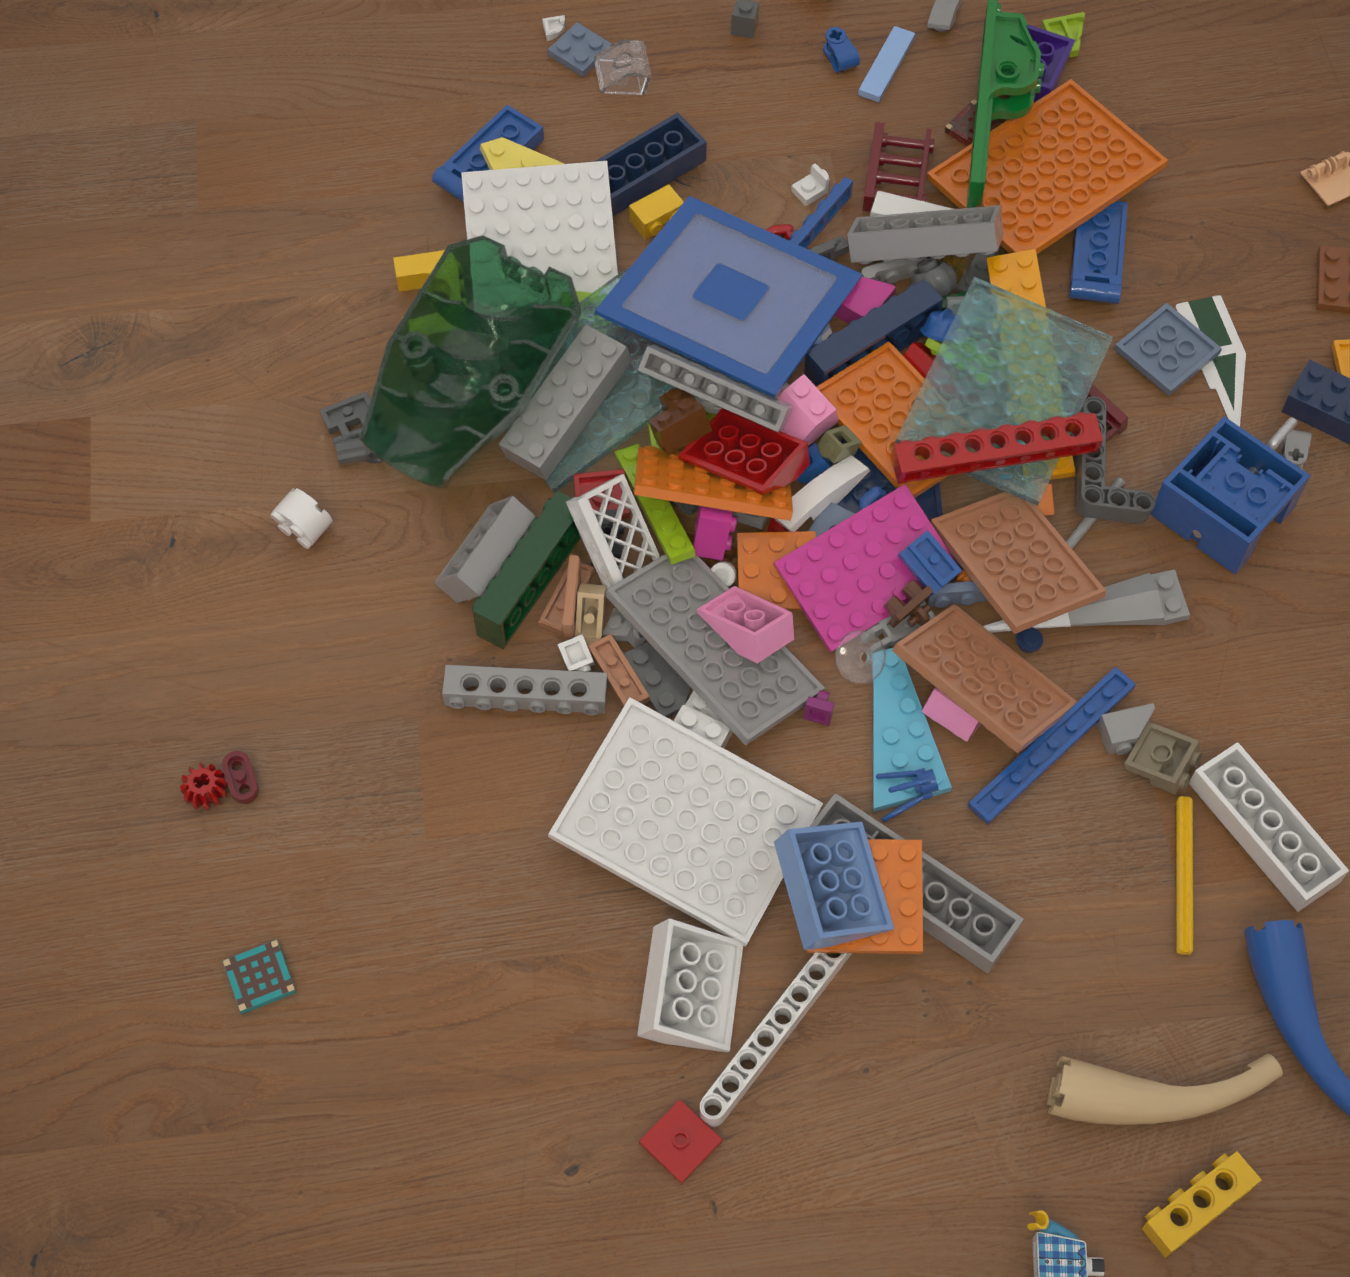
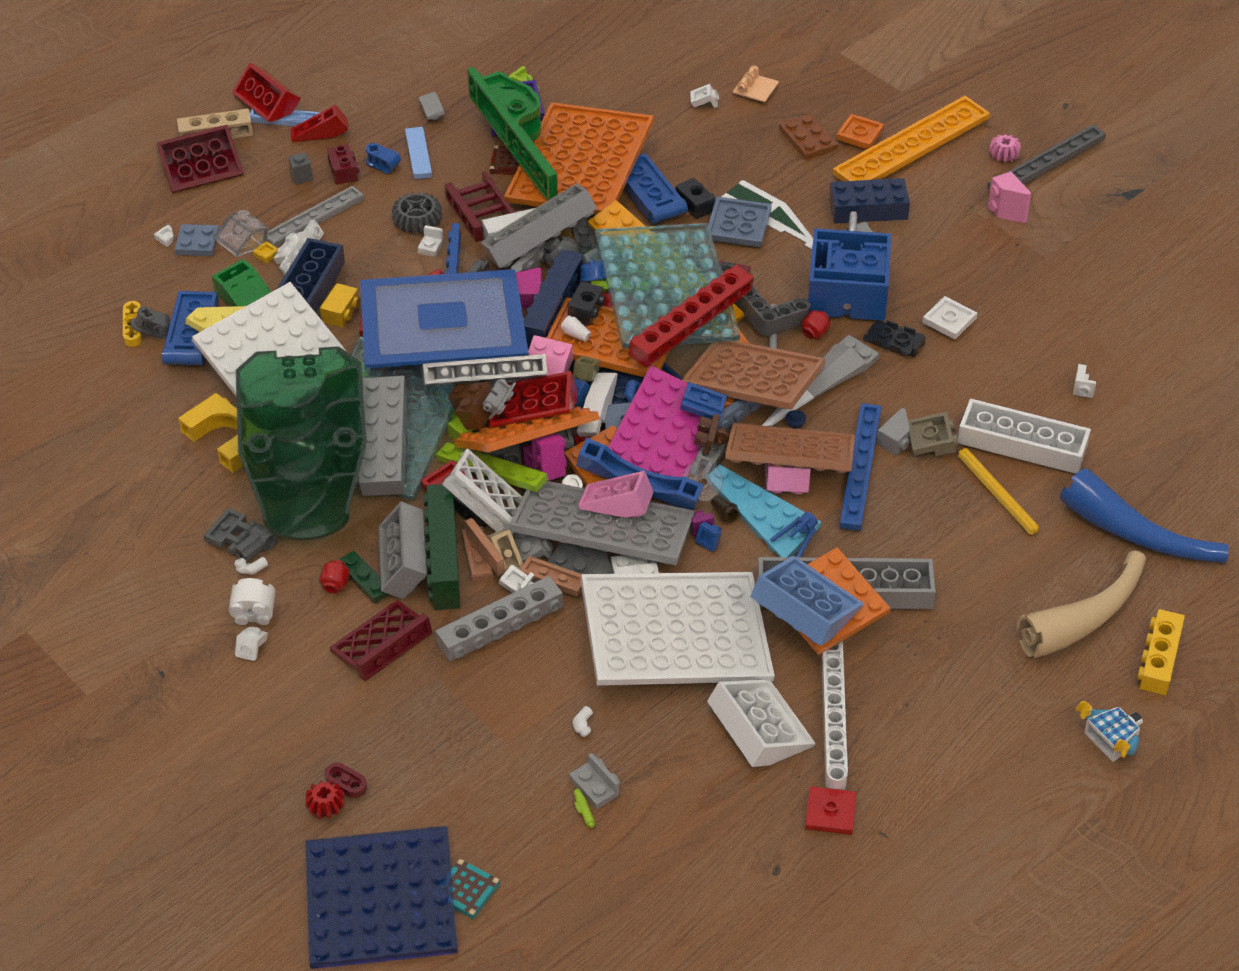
camera: 35 degrees left, 15 degrees down
none -> yellow beam [123,301,142,347]
none -> dark grey piece [130,306,170,339]
none -> green slope [212,259,271,307]
none -> white arm [234,557,268,575]
none -> white bracket [235,627,268,661]
none -> yellow tile [253,241,278,264]
none -> light grey tile [262,186,364,247]
none -> white bracket [273,220,324,275]
none -> clear blue plate [305,826,458,969]
none -> red head [319,560,350,593]
none -> dark red brick [327,144,360,185]
none -> dark red fence [330,600,433,681]
none -> dark green plate [338,550,390,604]
none -> dark grey gear [392,191,442,234]
none -> light grey hinge [483,379,516,419]
none -> white cone [561,316,591,342]
none -> black brick [568,281,606,326]
none -> light grey bracket [569,753,620,810]
none -> white arm [573,706,593,737]
none -> lime piece [573,789,595,828]
none -> blue arch [576,438,703,510]
none -> black brick [675,177,716,220]
none -> white bracket [691,84,719,108]
none -> blue tile [695,522,722,552]
none -> dark brown cone [711,495,740,523]
none -> red head [801,310,830,339]
none -> black piece [863,320,925,357]
none -> white plate [922,296,977,339]

